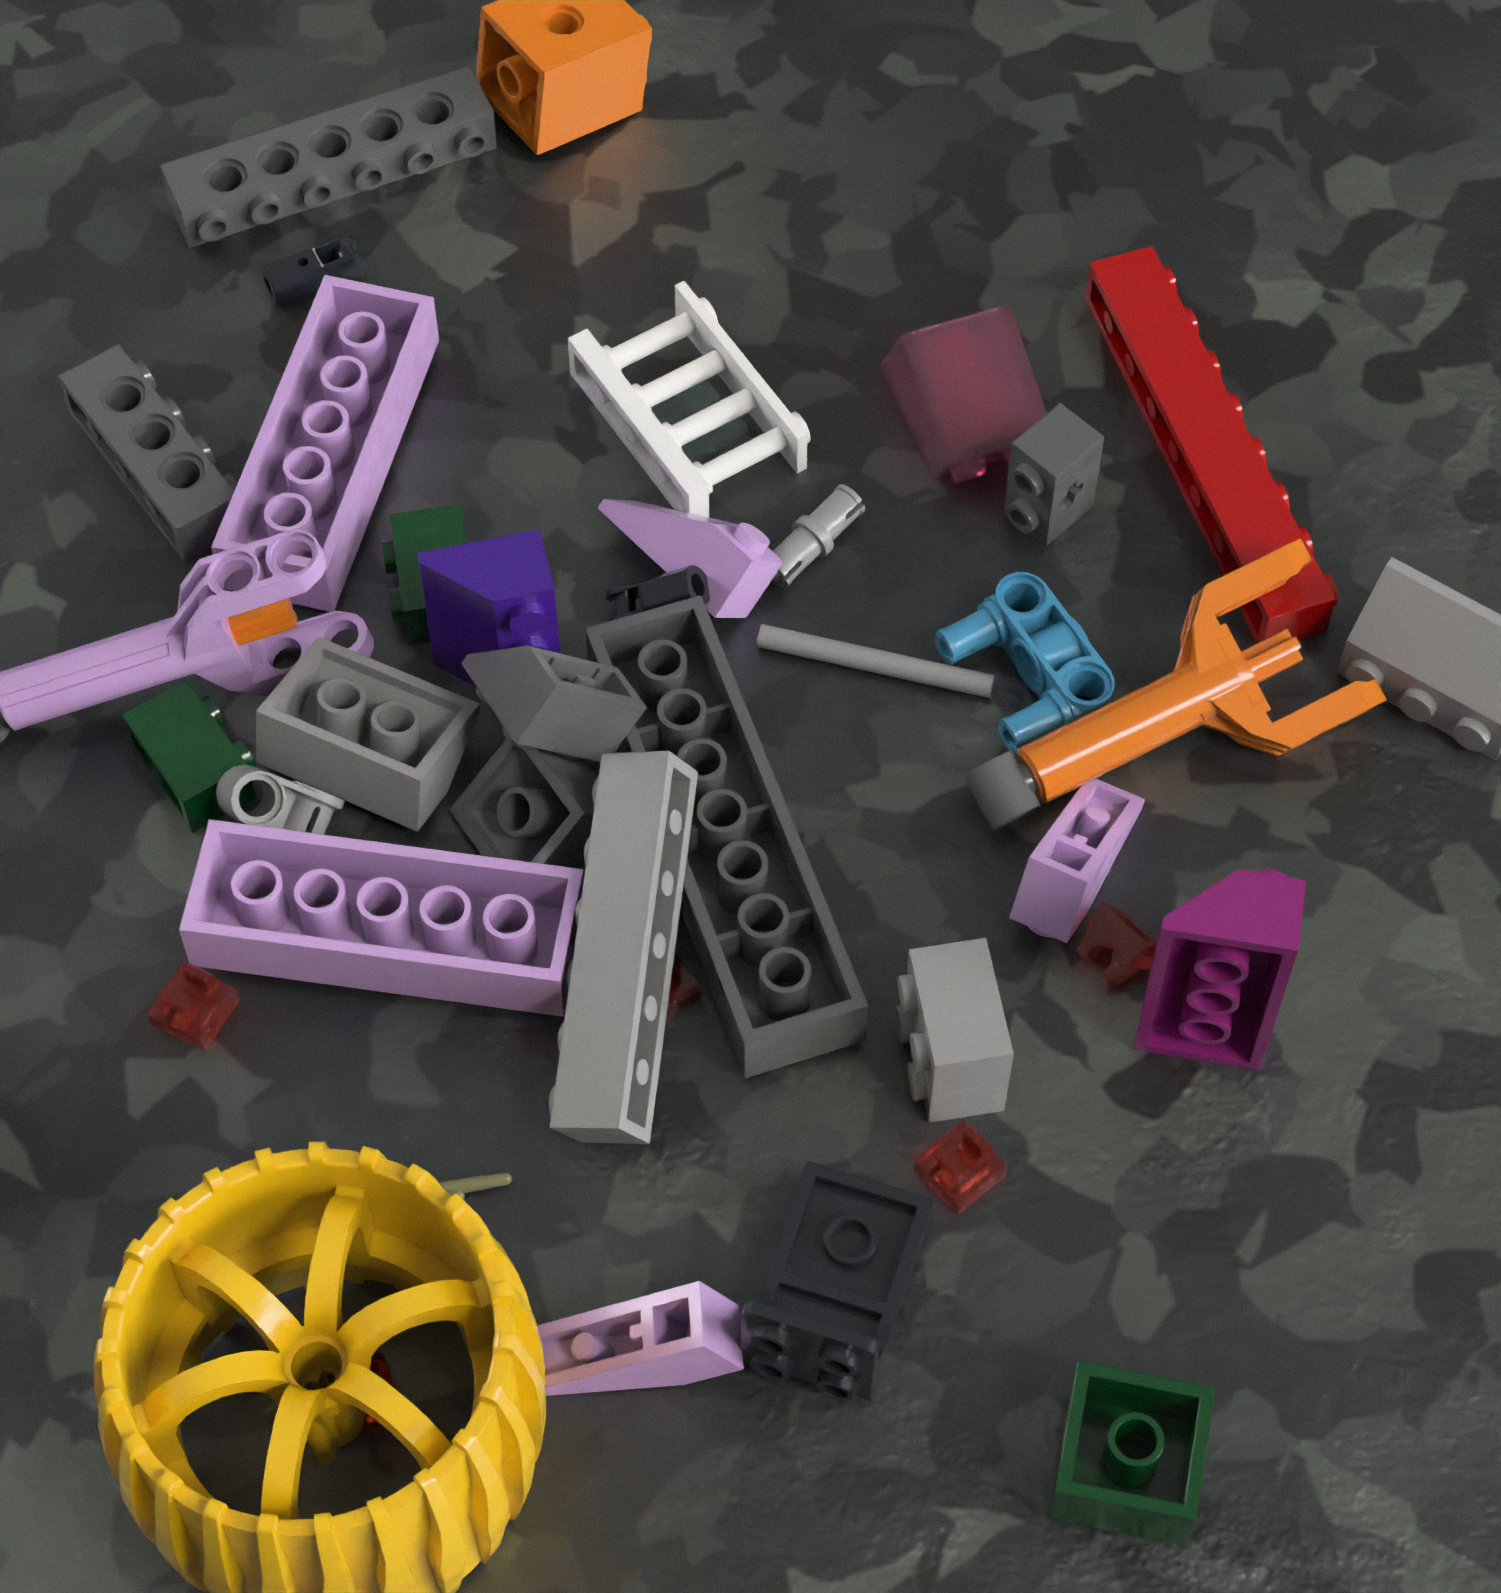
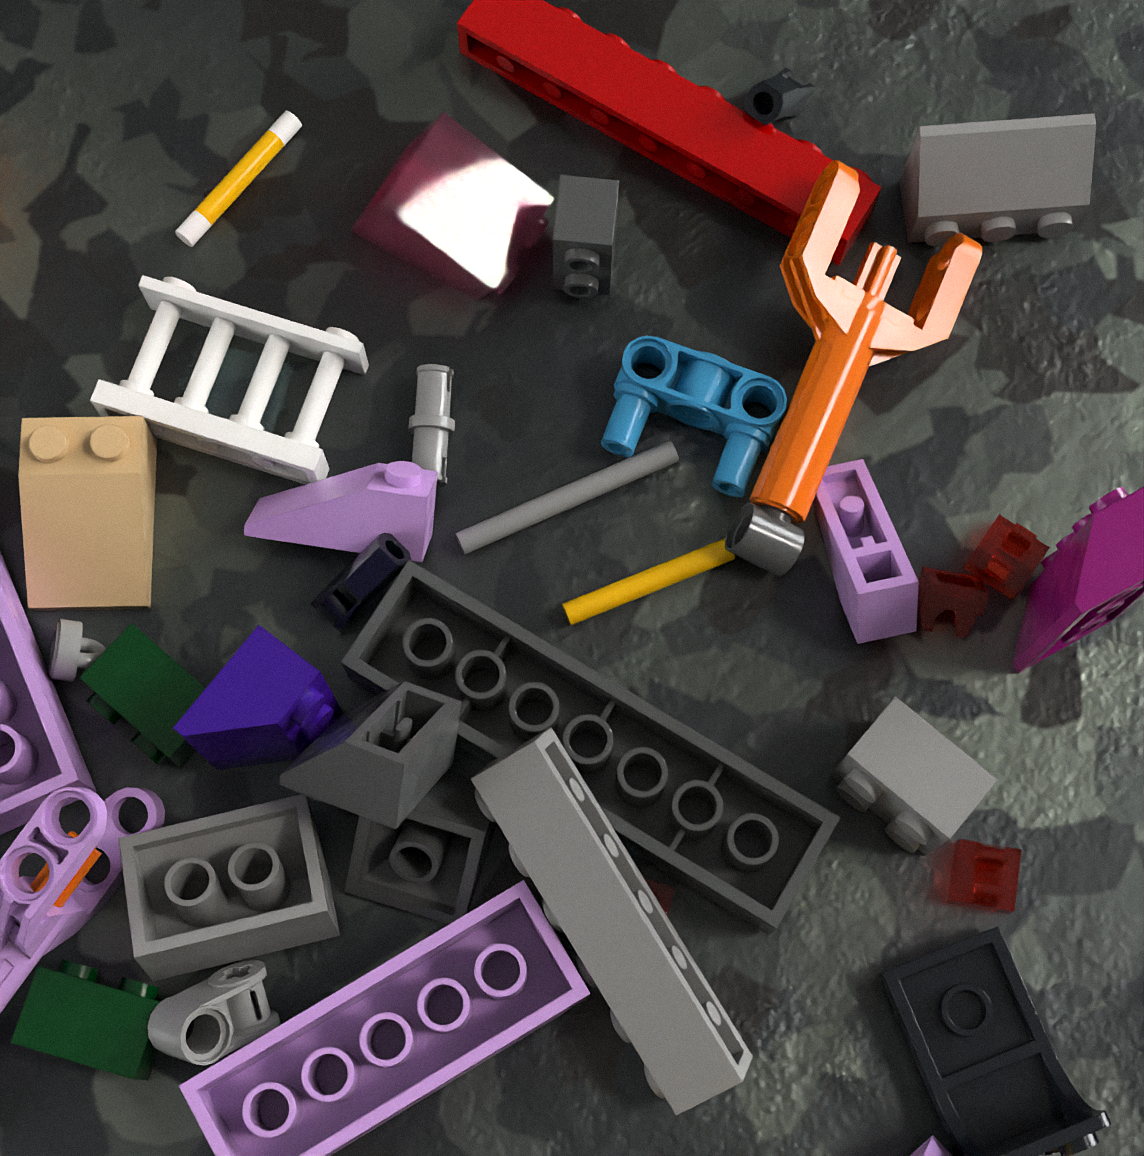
camera: 40 degrees left, 15 degrees up
none -> tan slope [18,416,157,611]
none -> light grey tile [48,619,106,682]
none -> yellow bar [175,110,302,247]
none -> yellow bar [561,538,735,626]
none -> black bar [745,68,816,125]

